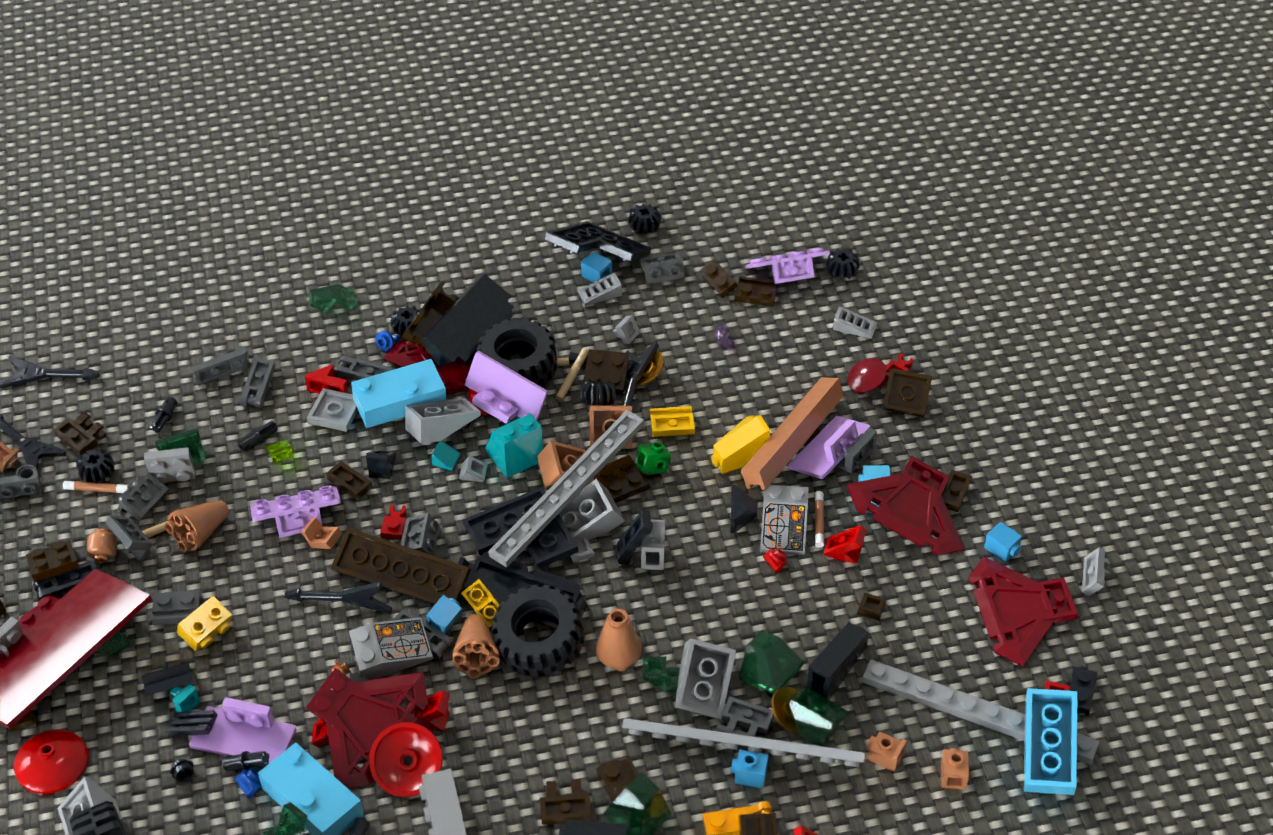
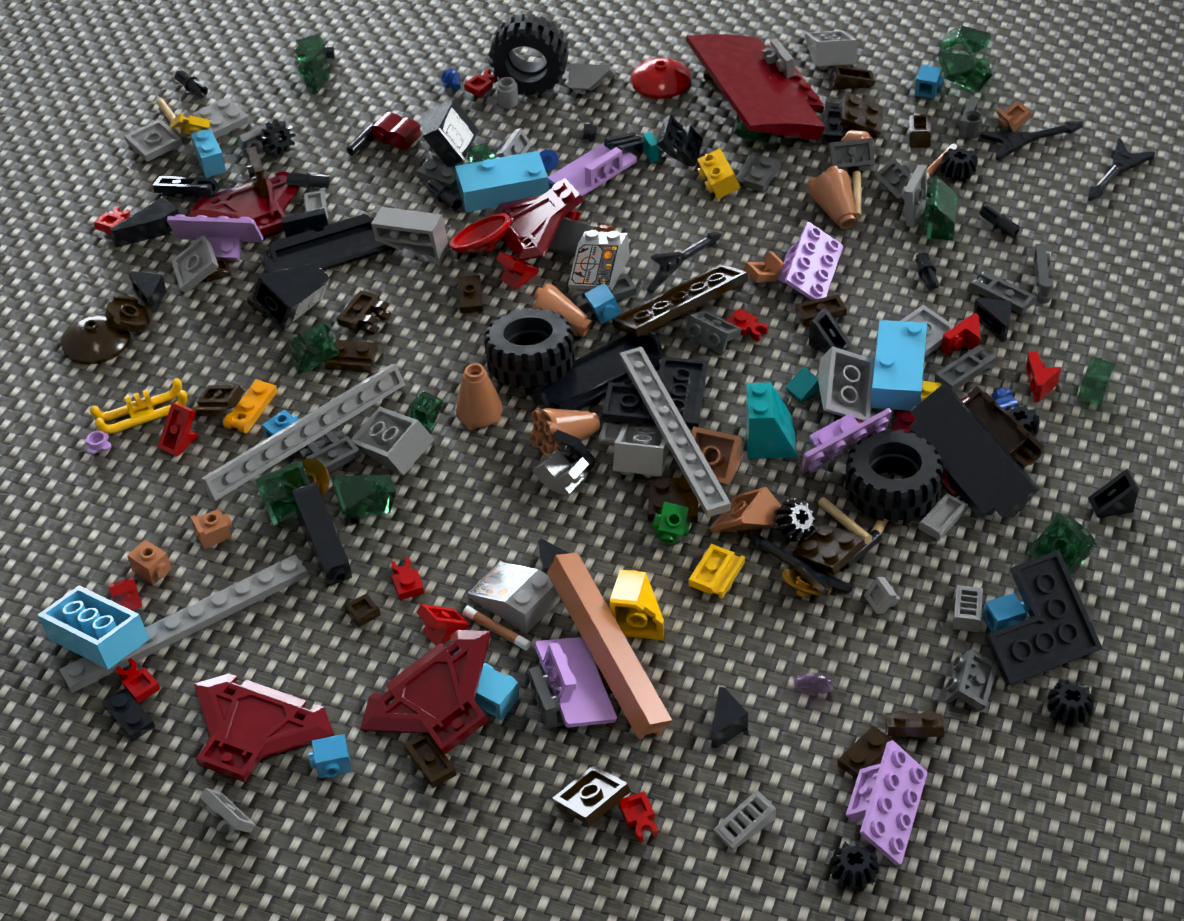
camera: 125 degrees right, 0 degrees up
dark brown plate [53,412,107,455] -> none
black axle [222,751,270,771] -> none
clear neon green slope [266,440,293,463] -> none
yellow slope [461,579,500,628] -> none
red plate [763,548,787,573] -> none
dark red dish [847,358,887,395] -> none
none -> red slope [108,577,142,611]
none -> red plate [391,557,424,601]
none -> dark brown plate [458,275,483,313]
none -> light grey plate [494,128,532,159]
none -> nougat cone [530,408,600,457]
none -> black slope [711,687,748,748]
none -> dark brown slope [909,115,931,147]
none -> black slope [973,298,1012,342]
none -> red slope [1025,351,1061,402]
none -> clear green slope [1027,512,1098,578]
none -> black slope [1088,468,1139,518]

